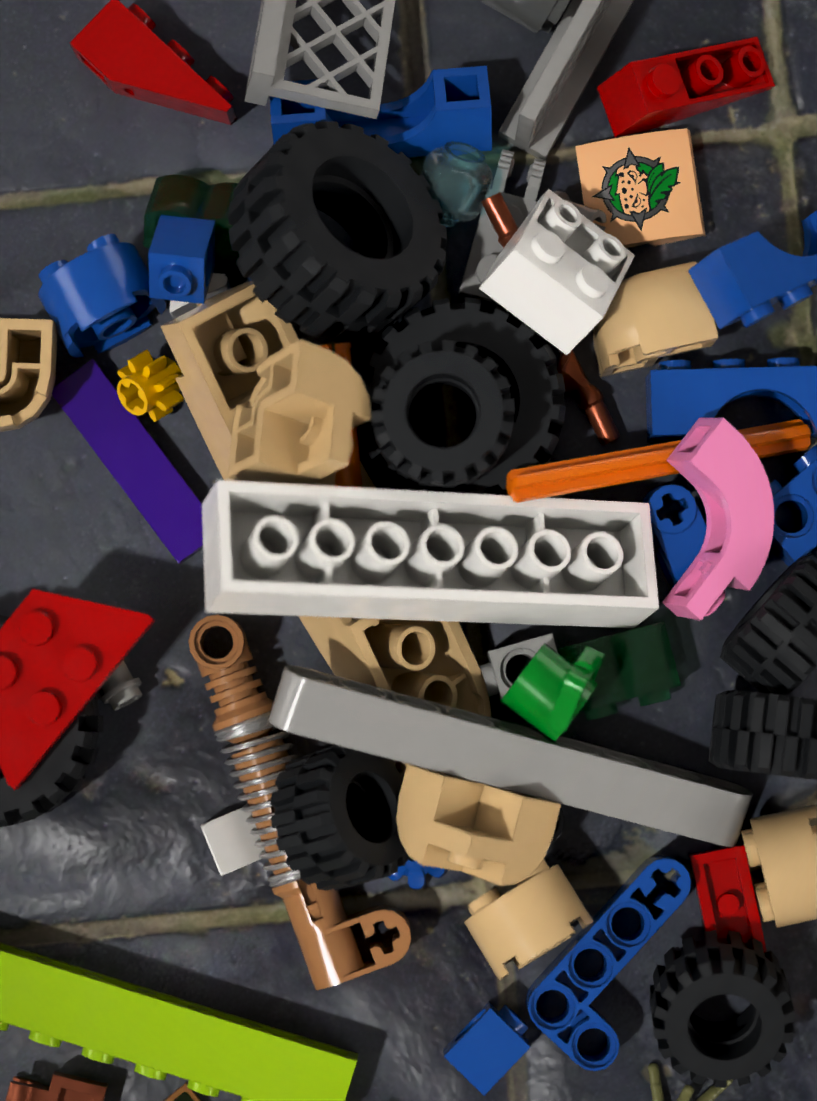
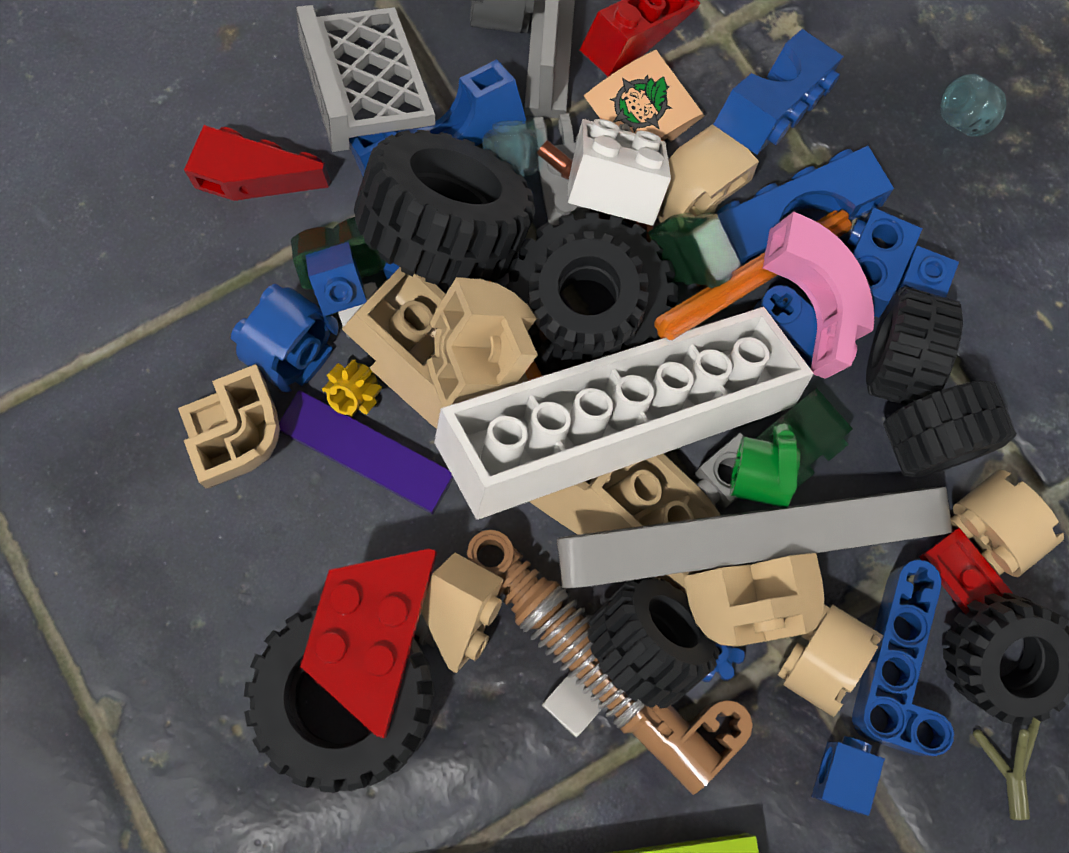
camera: 30 degrees left, 10 degrees down
none -> tan slope [421,553,504,673]
none -> clear green brick [648,213,741,288]

